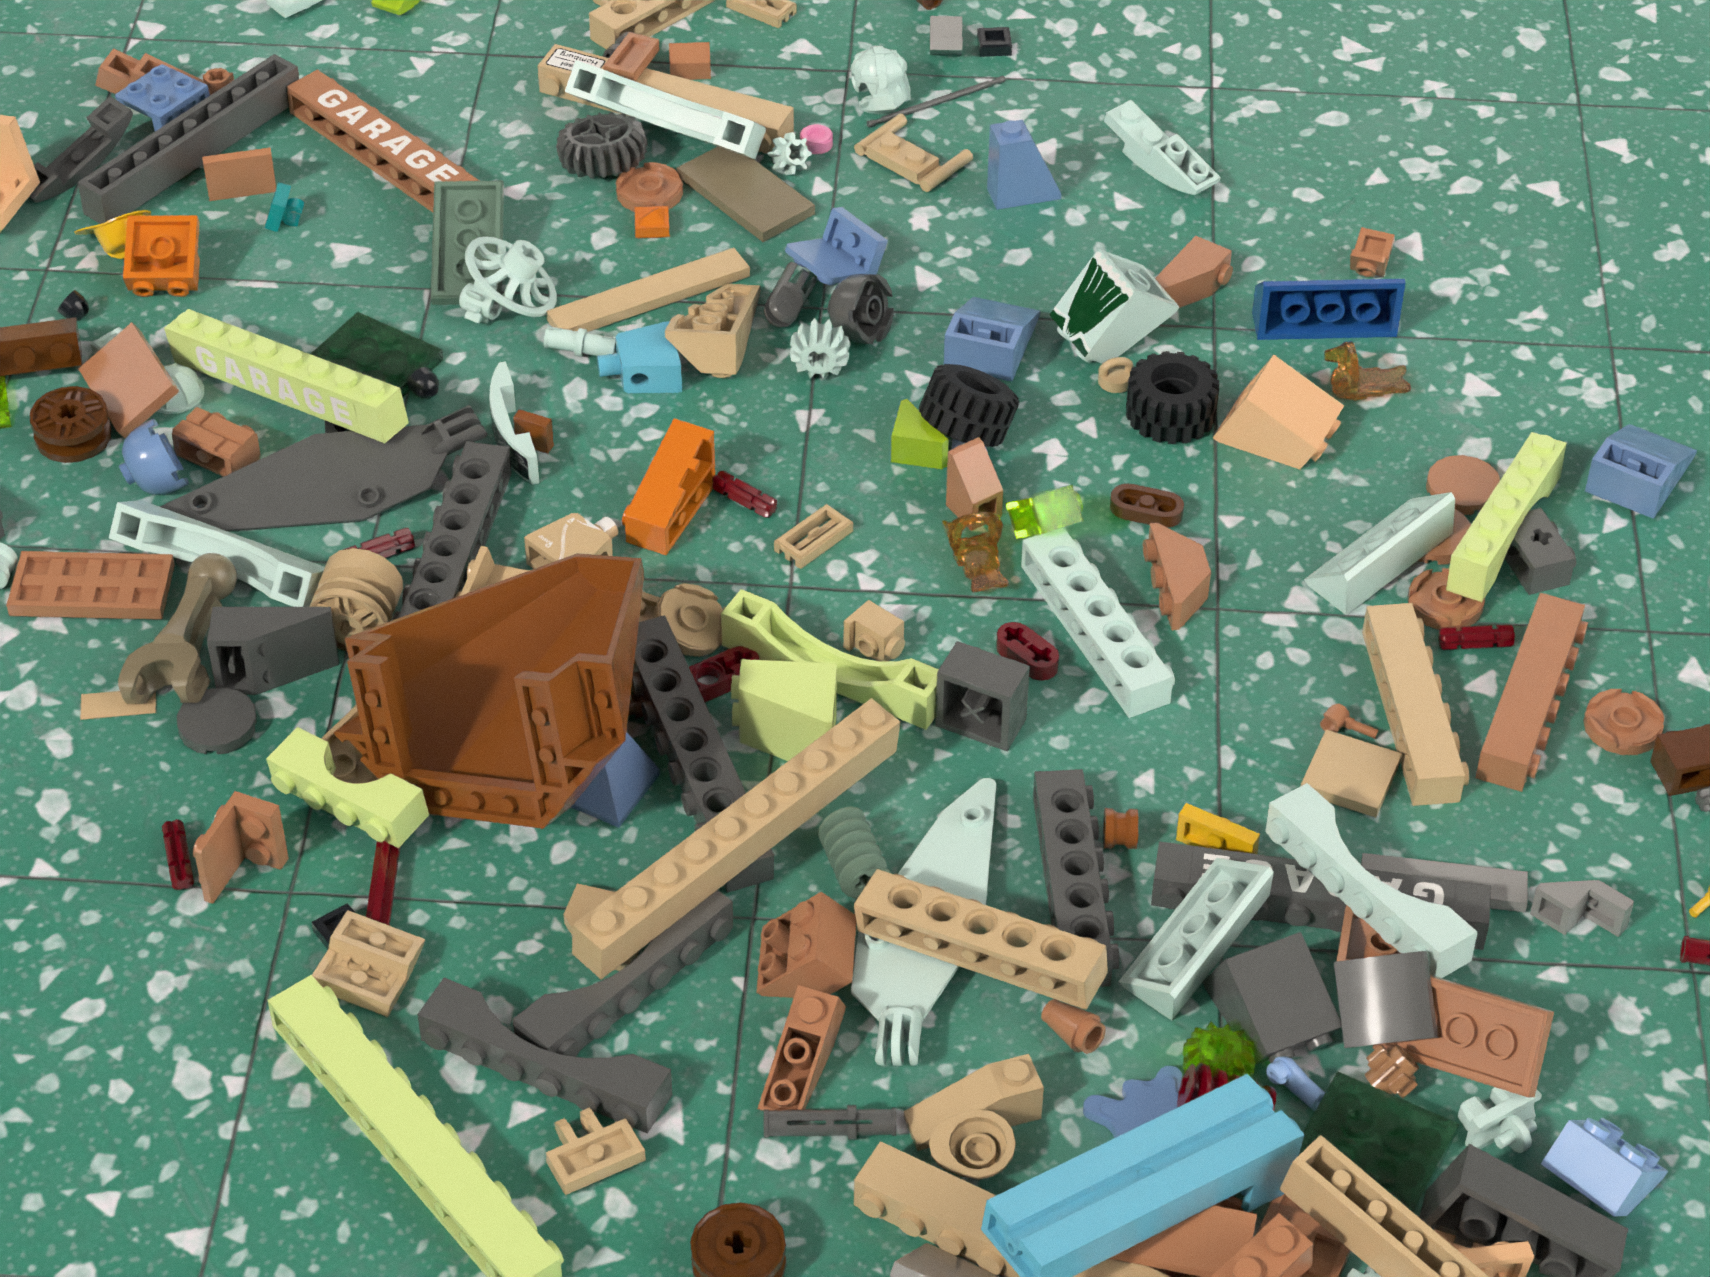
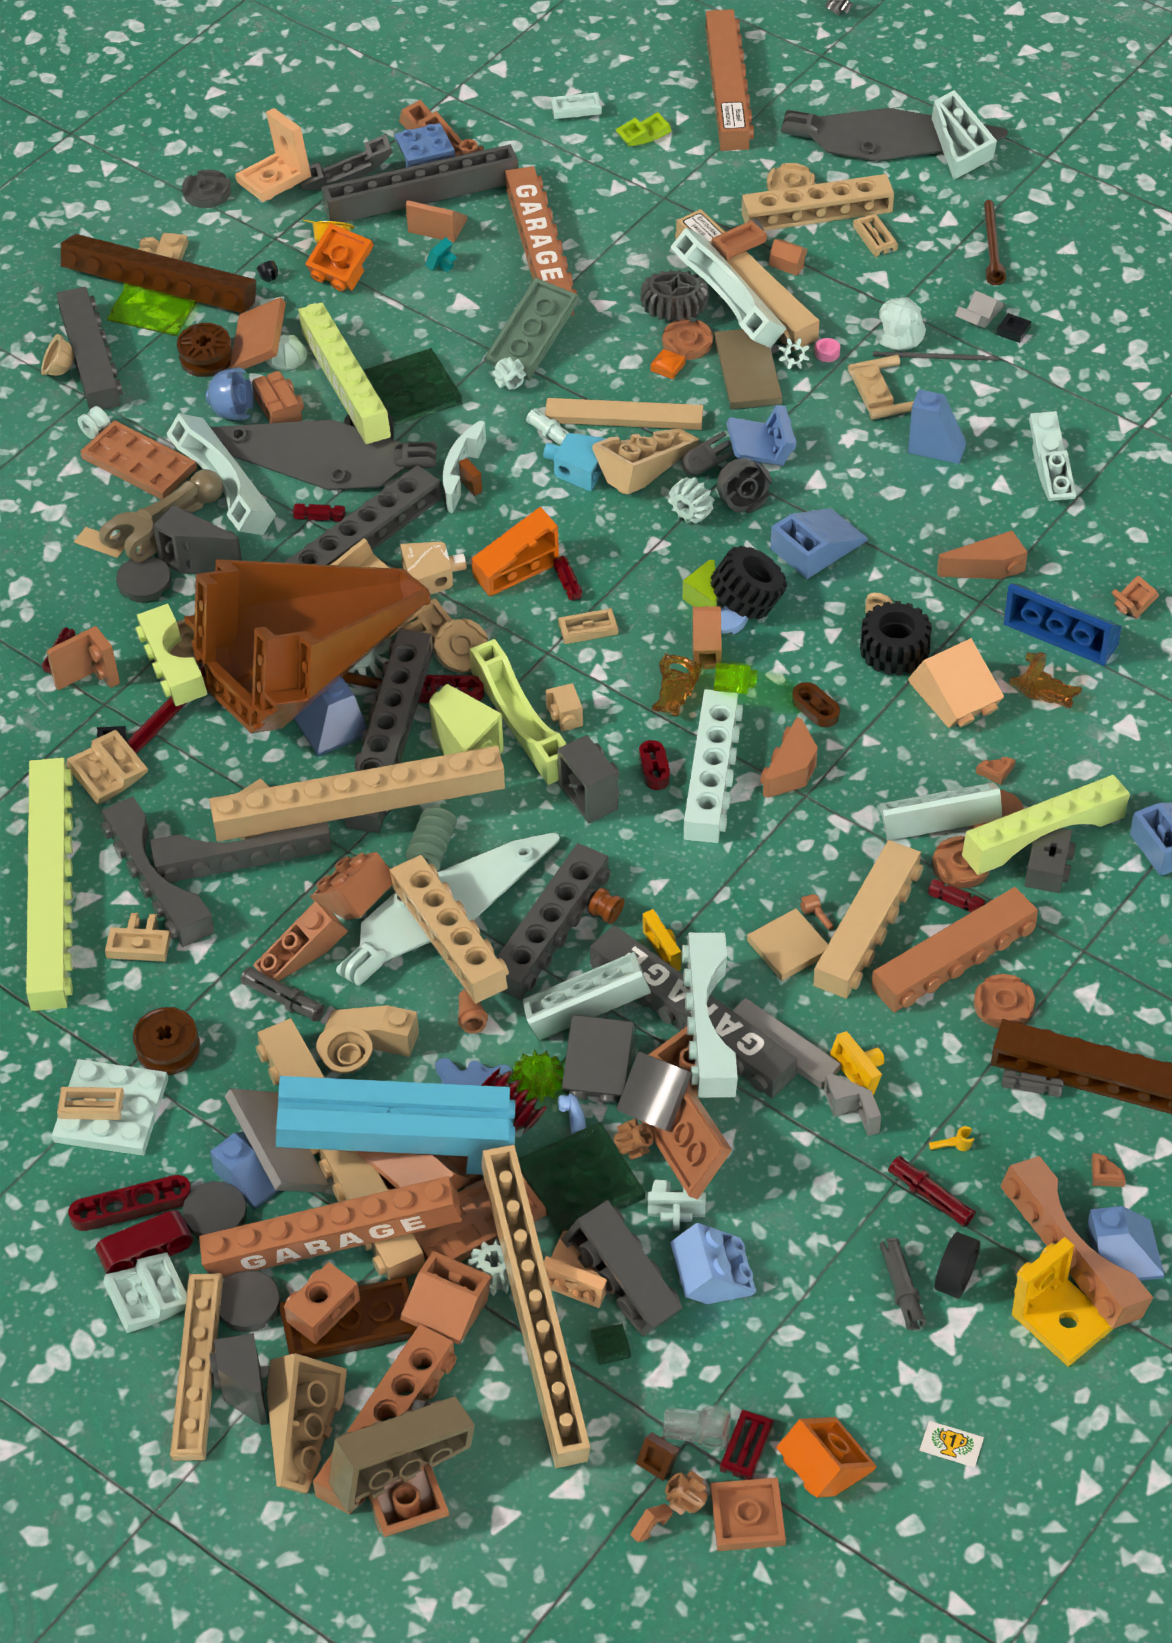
camera: 35 degrees right, 5 degrees up
tan wheel [309,548,403,651] -> none
black hinge [407,367,439,399] -> none
light aqua wheel [465,237,557,317] -> none
light aqua slope [1049,249,1180,364] -> none
nougat tile [1426,455,1500,515] -> none
none -> yellow tile [829,1031,884,1095]
none -> nougat tile [976,757,1016,785]

